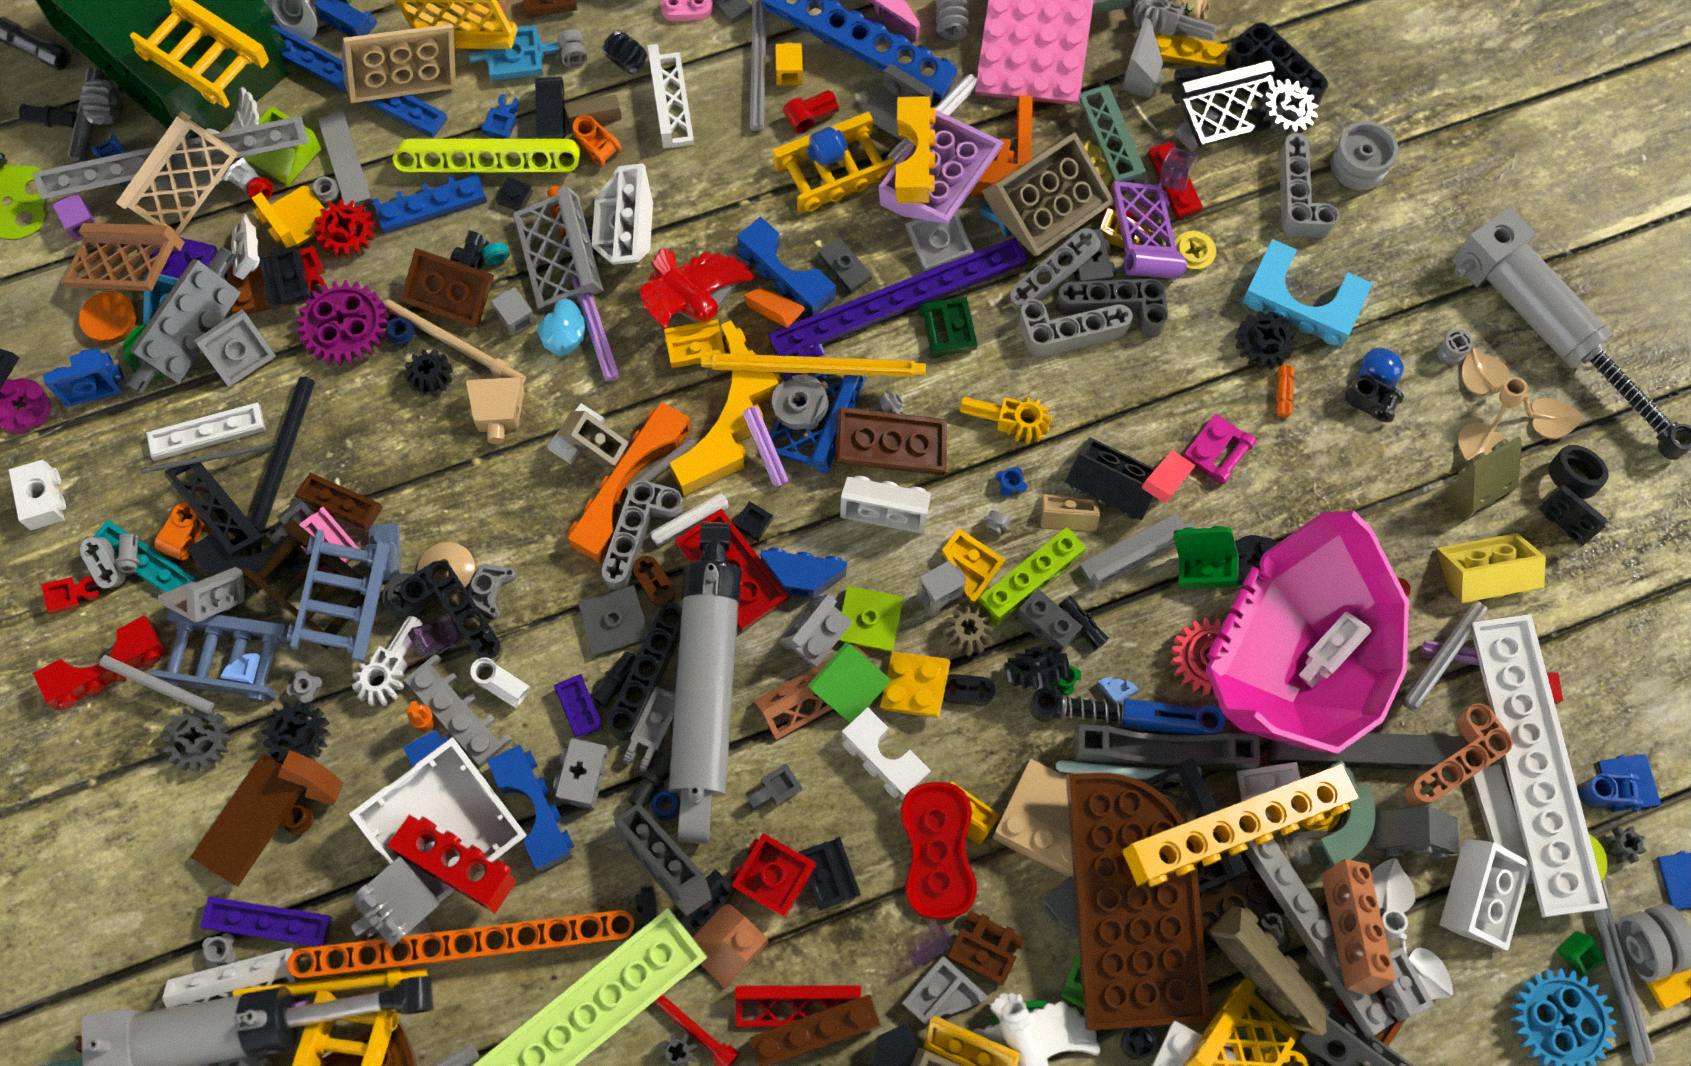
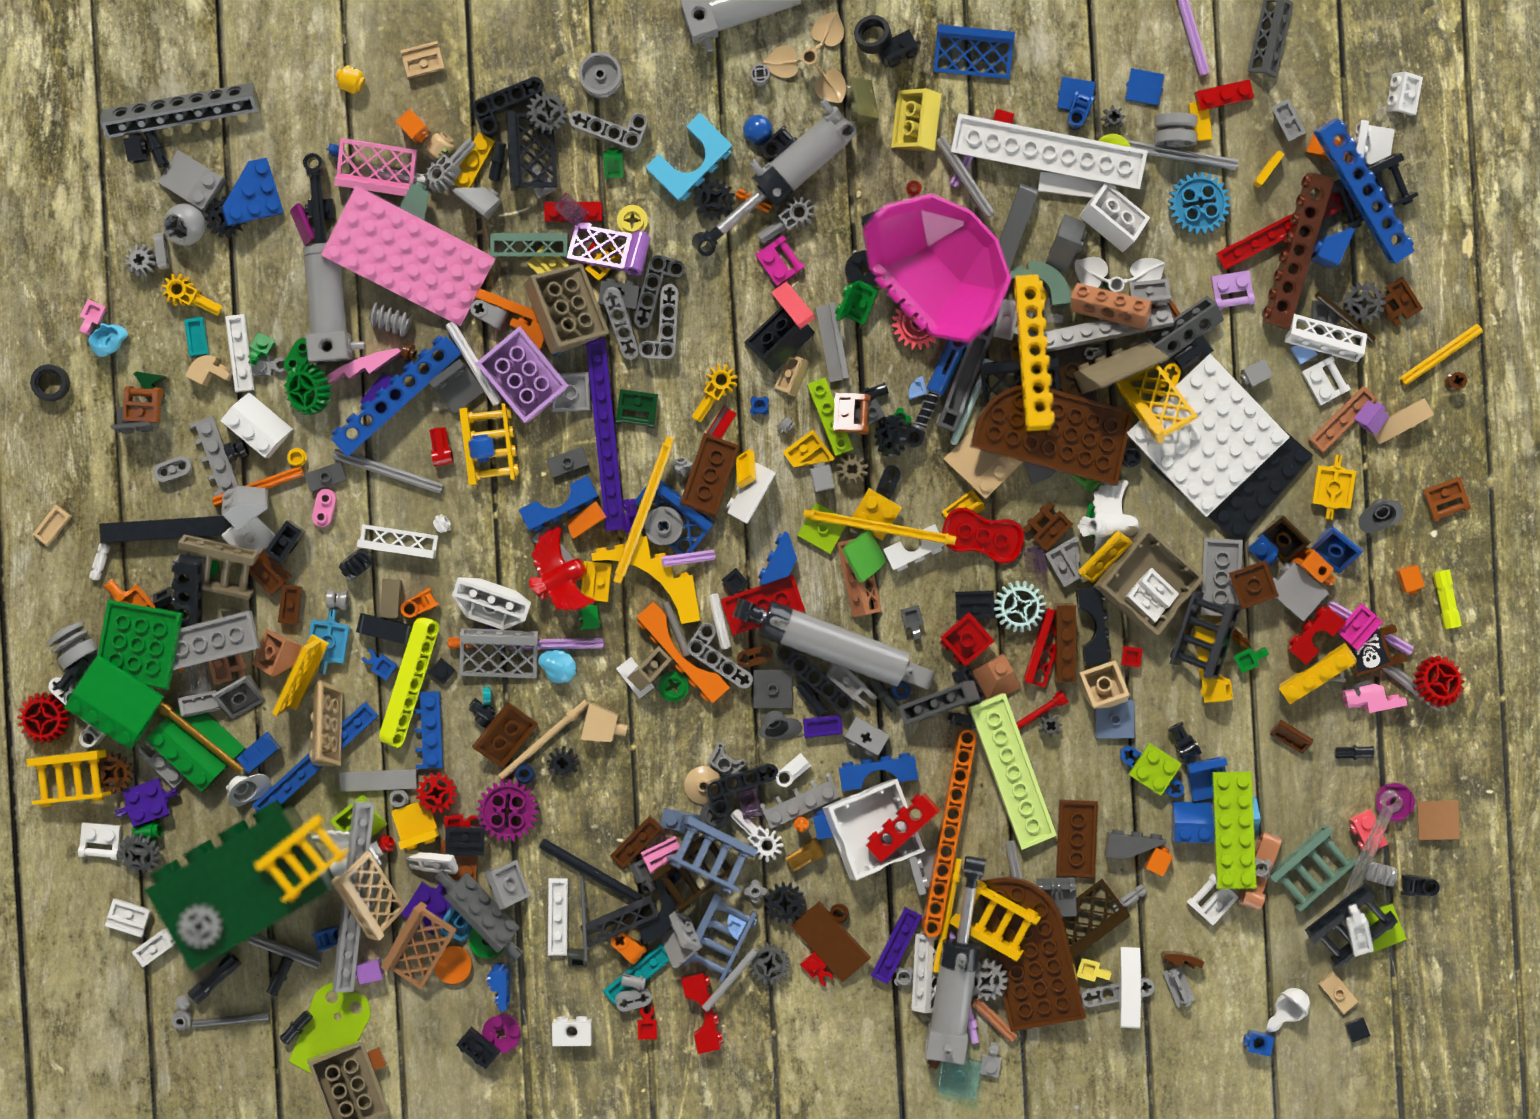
camera: 70 degrees left, 20 degrees up
light grey gear [80,79,121,125] -> none
dark orange slope [278,750,343,806] -> none
light grey hinge [350,856,441,947] -> none
light grey brick [492,287,536,337] -> none
yellow brick [776,42,803,86] -> none
light grey bracket [777,594,852,668] -> none
yellow arch [895,97,936,203] -> none
white hinge [1299,611,1371,688] -> none
nougat beam [1404,703,1513,807] -> none
green slope [1556,931,1605,977] -> none
none -> reddish brown plate [400,344,417,363]
none -> white plate [433,514,451,533]
none -> light grey piece [470,300,509,330]
none -> pearl dark grey slope [568,948,589,967]
none -> green brick [579,603,600,630]
none -> green bracket [603,148,624,179]
none -> green gear [658,671,689,702]
none -> light grey piece [692,99,856,256]
none -> red sticker [706,406,736,439]
none -> yellow tile [736,449,756,489]
none -> light grey gear [758,196,815,243]
none -> dark grey piece [759,710,802,740]
none -> pearl gold piece [785,837,826,872]
none -> red plate [800,951,833,986]
none -> yellow piece [803,509,956,545]
none -> plate [834,393,871,434]
none -> blue fence [933,24,1015,79]
none -> light aqua gear [994,581,1046,632]

